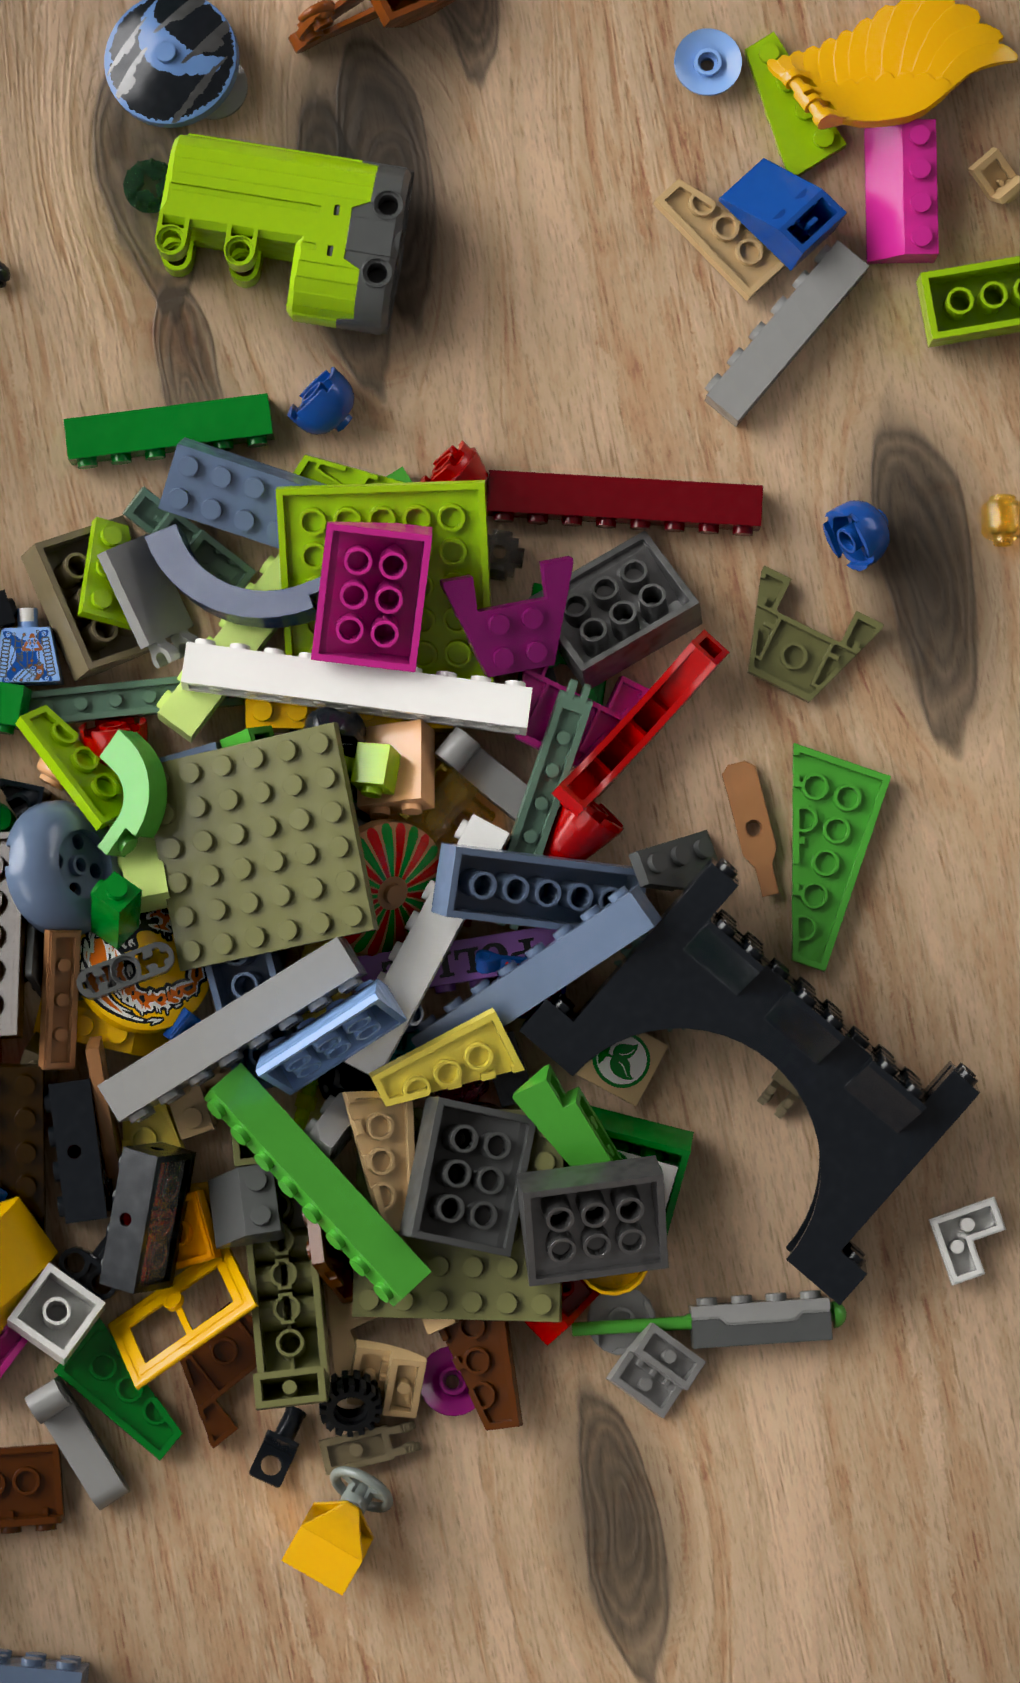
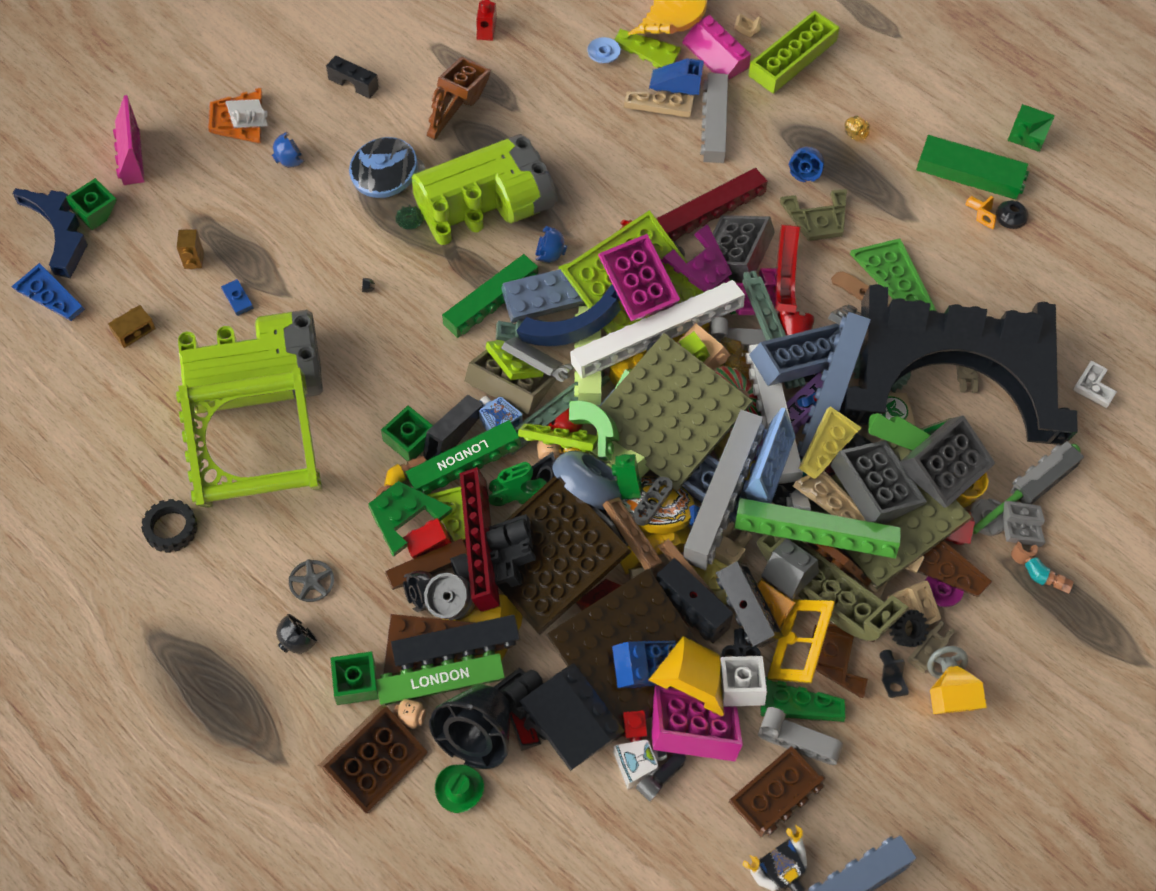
camera: 35 degrees left, 25 degrees down
none -> nougat piece [1011,541,1074,593]

